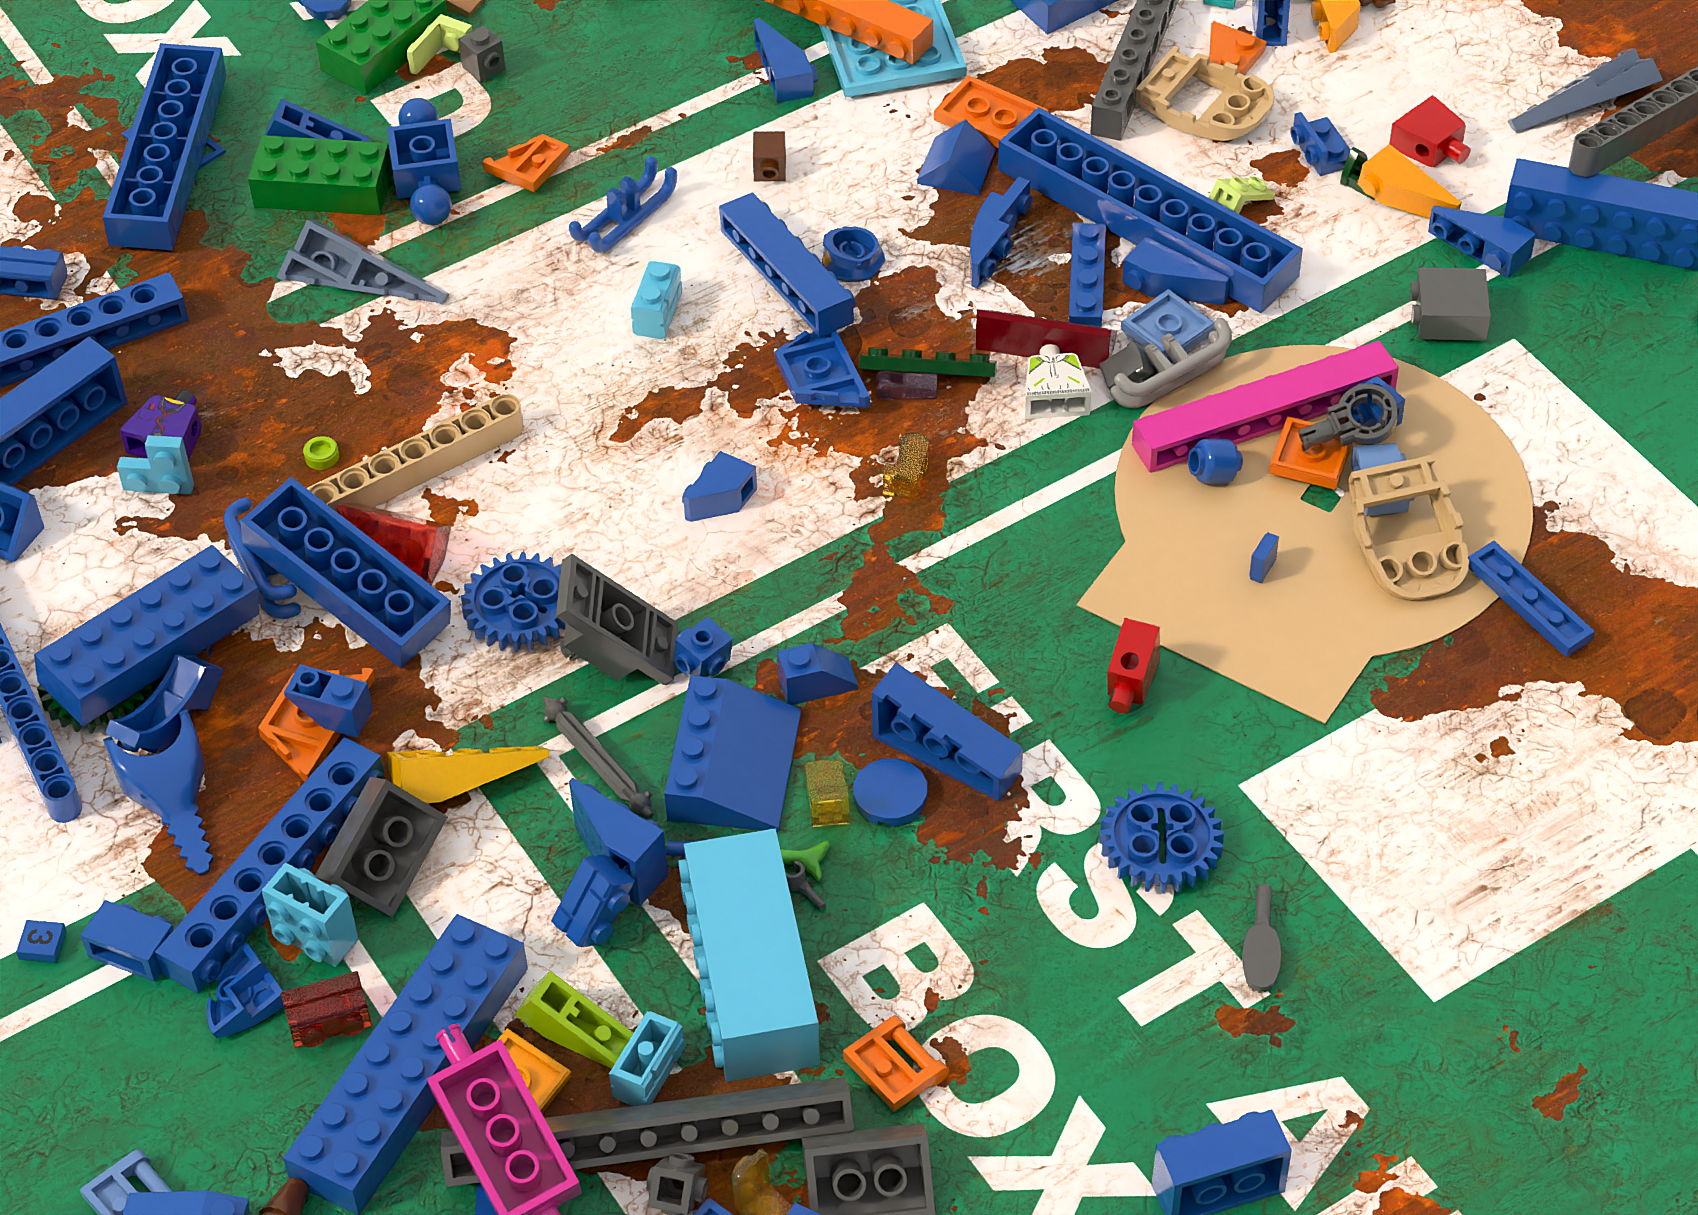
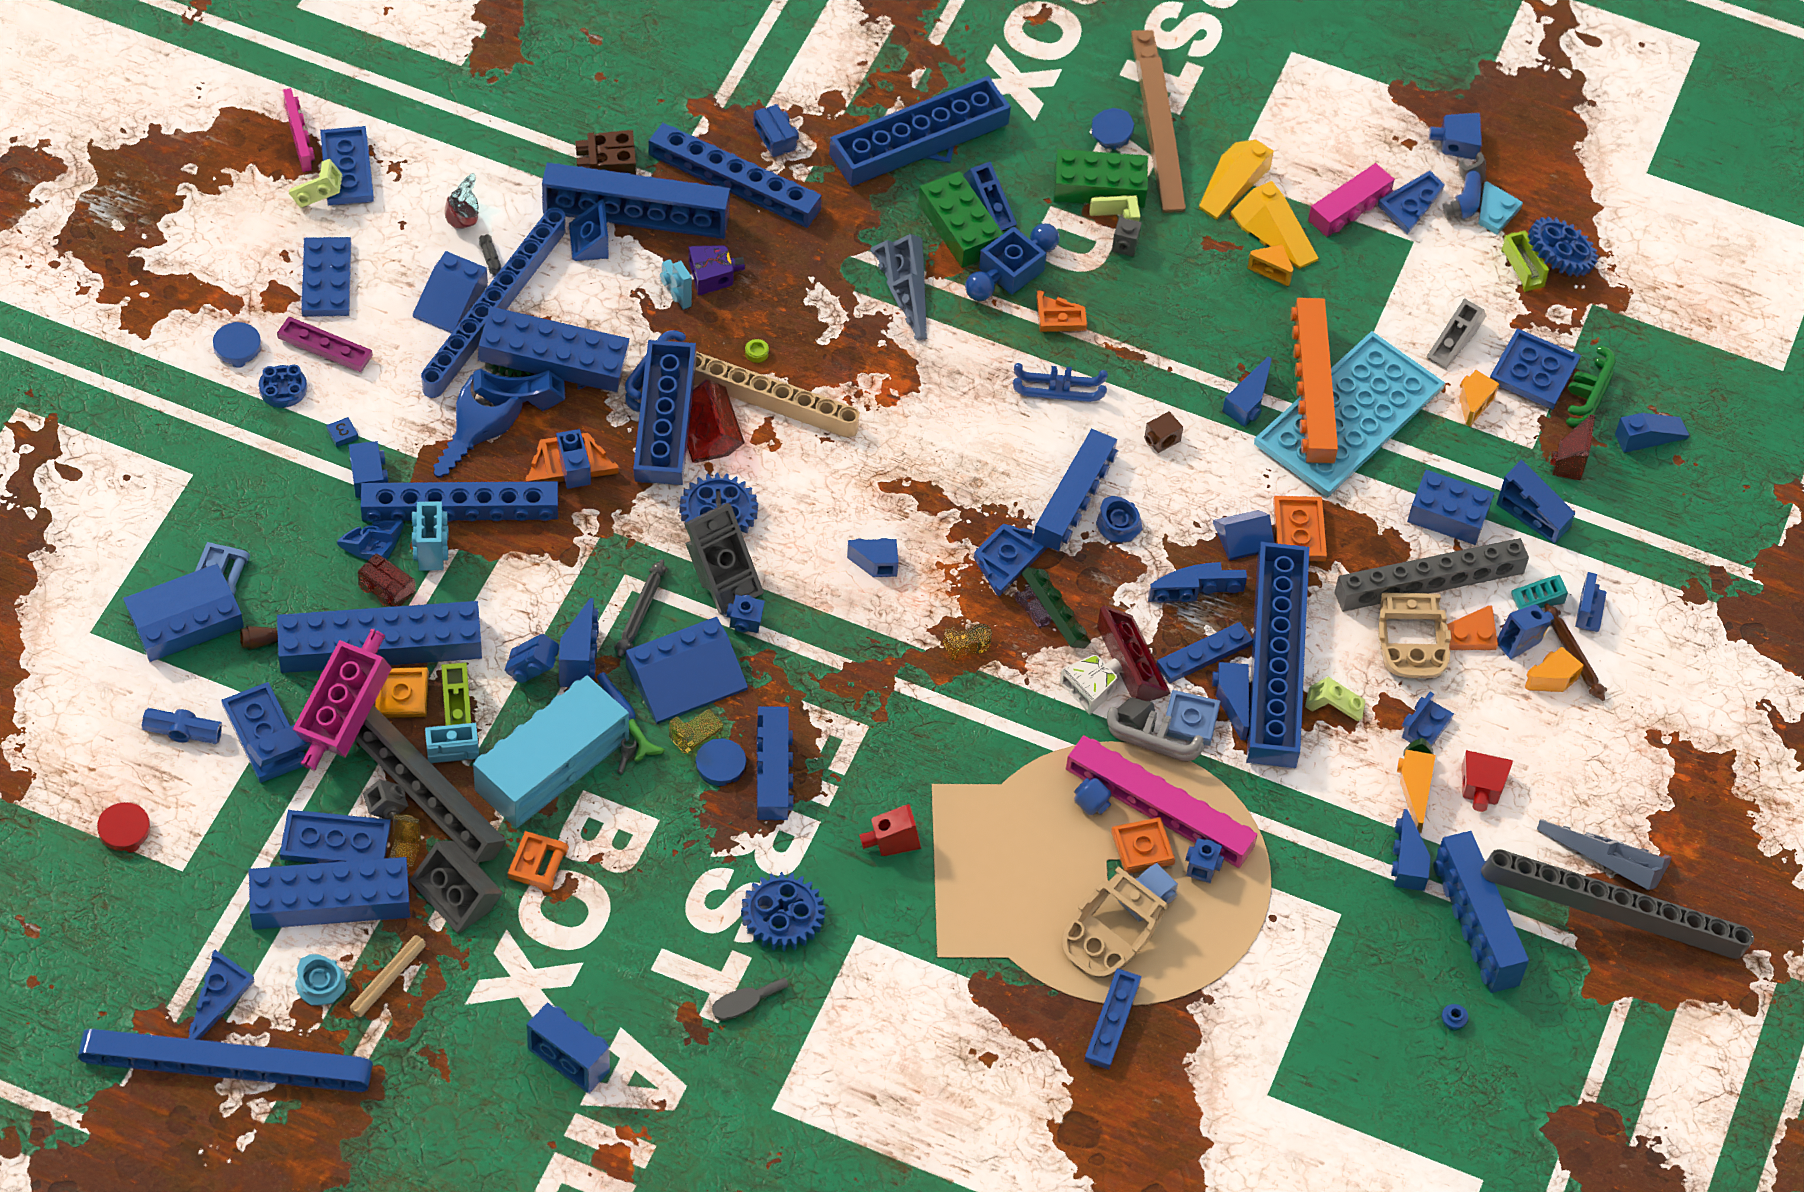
camera: 50 degrees right, 5 degrees up
dark grey slope [315,777,448,918] -> none
yellow wedge [387,746,549,805] -> none
medium azure brick [631,261,683,339] -> none
blue slope [777,643,858,705] -> none
blue tile [1249,532,1279,583] -> none
dark grey pin [1298,384,1397,450] -> none
dark grey brick [1409,267,1491,341] -> none

